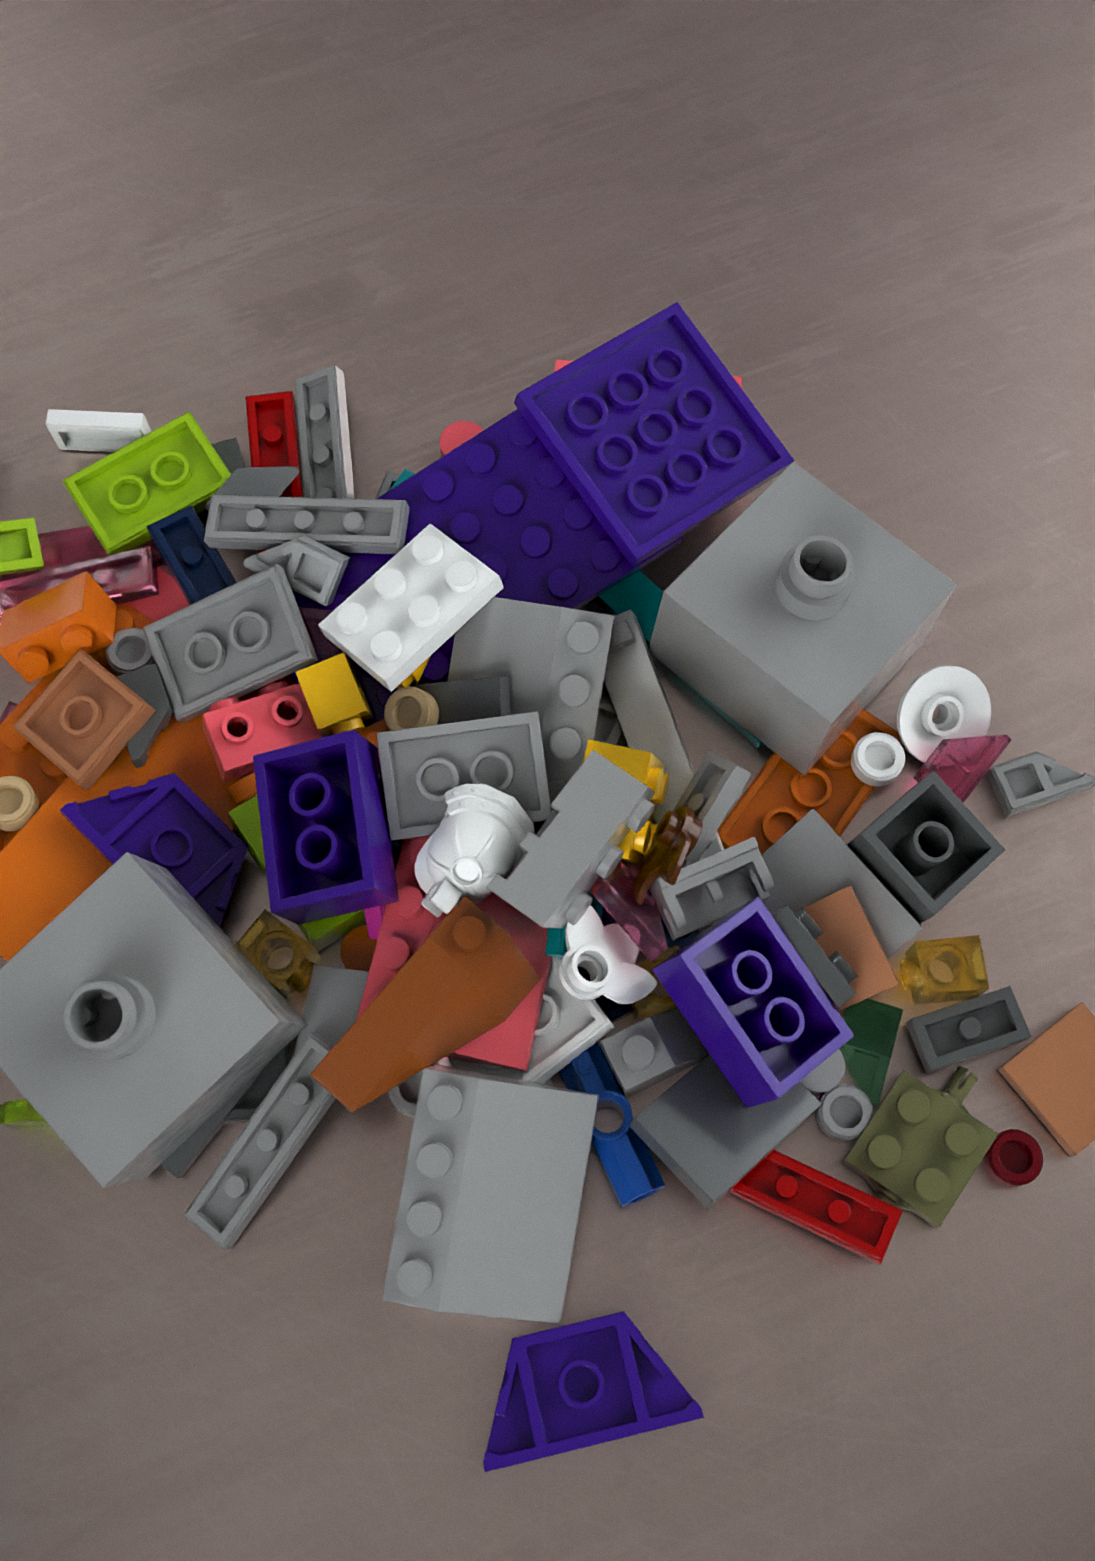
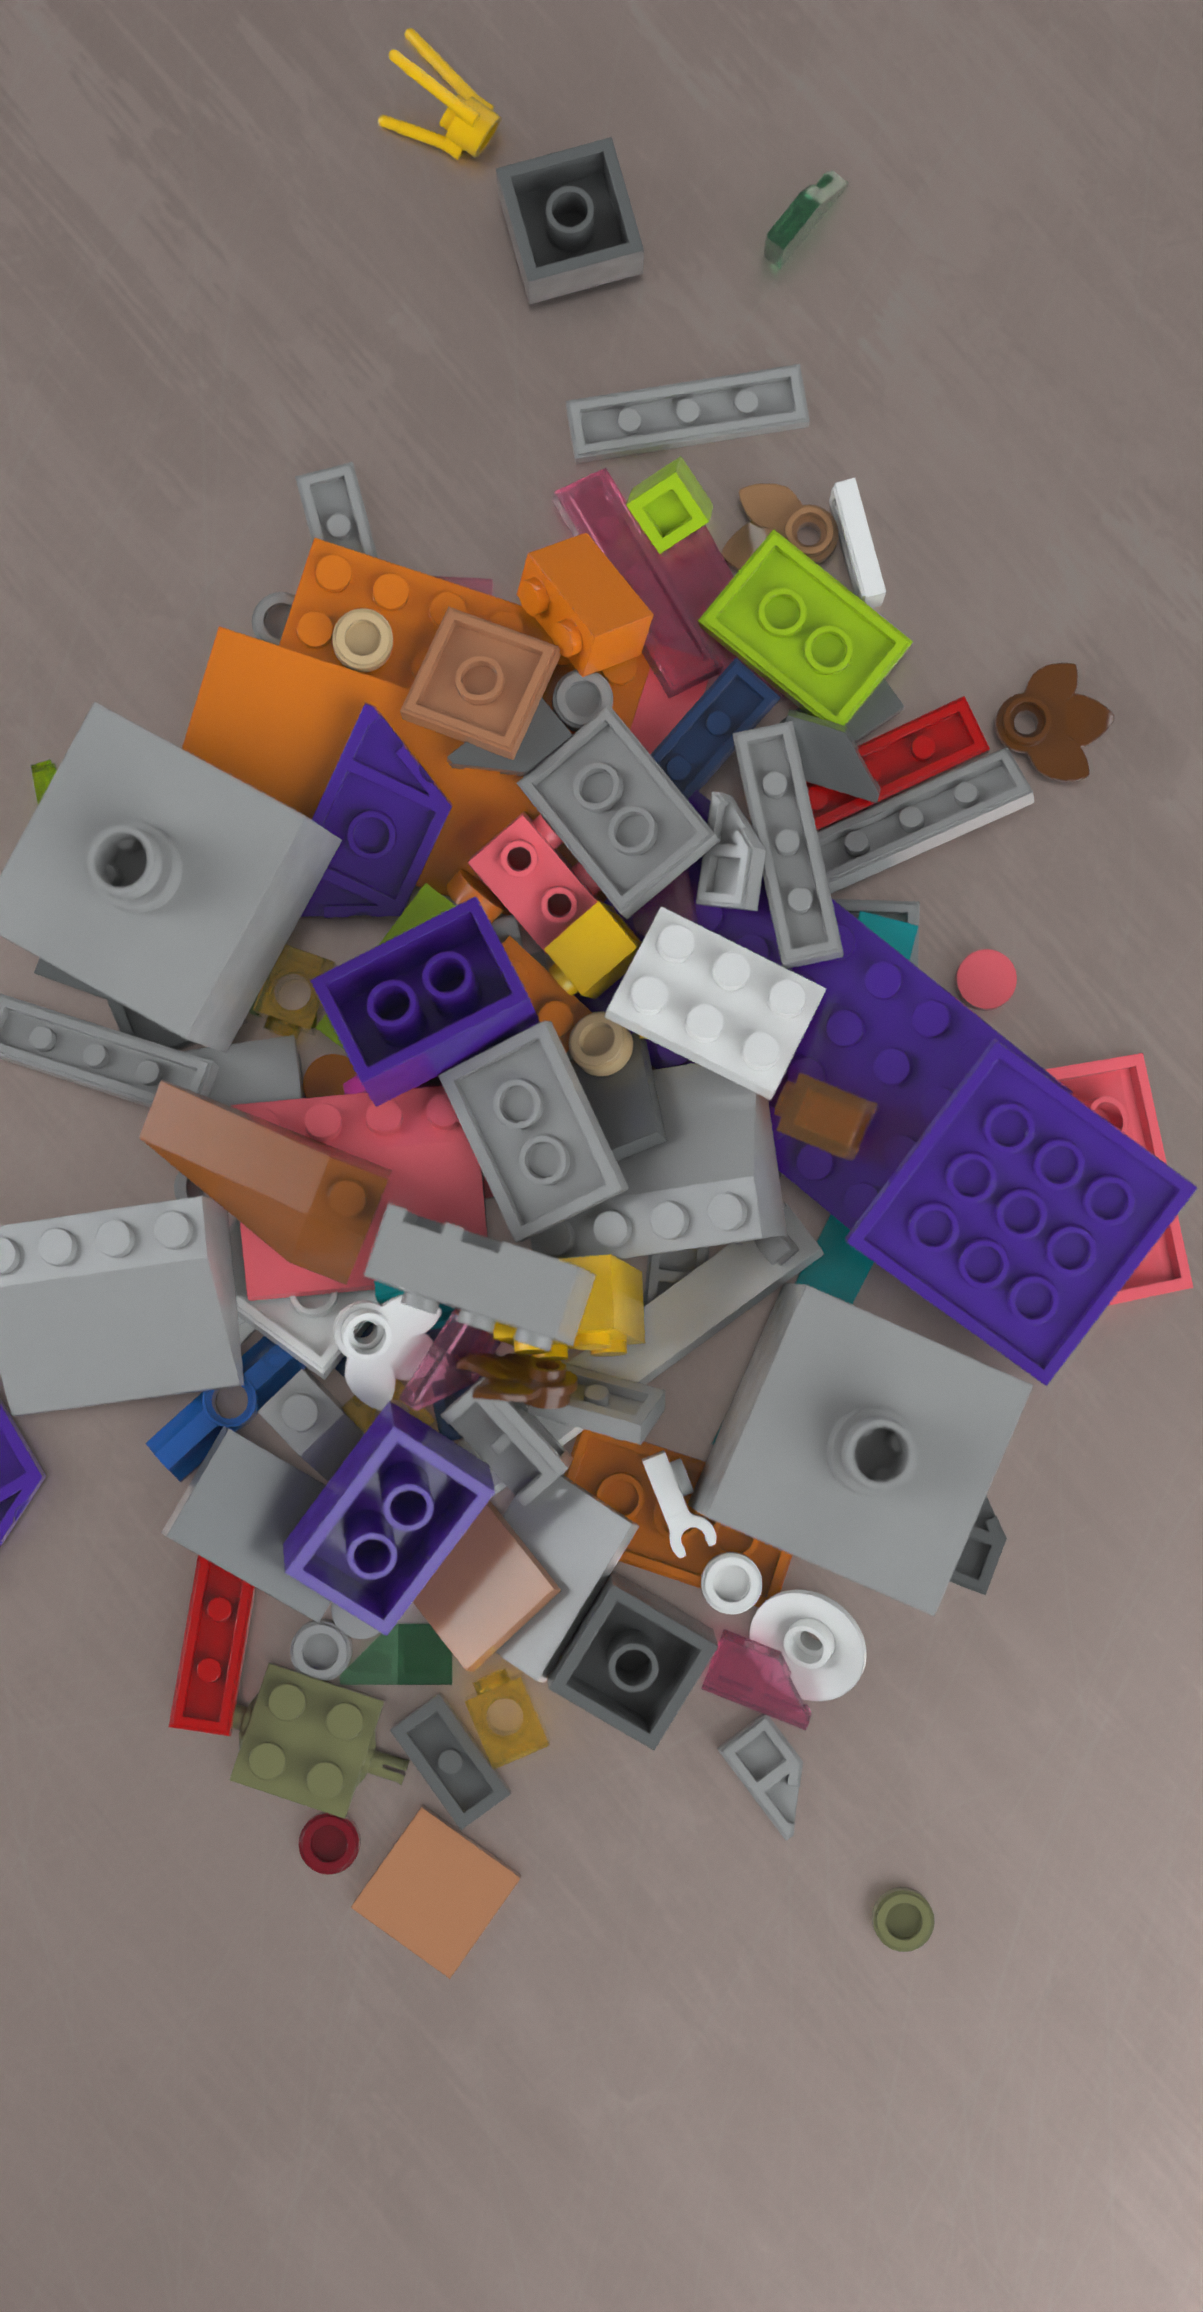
camera: 70 degrees right, 15 degrees up
white helmet [414,784,535,917] -> none
dark grey plate [772,905,858,1007] -> none
none -> white plate [642,1450,716,1558]
none -> medium nougat plate [721,483,839,571]
none -> clear orange brick [774,1073,878,1160]
none -> reddish brown plate [995,663,1115,782]

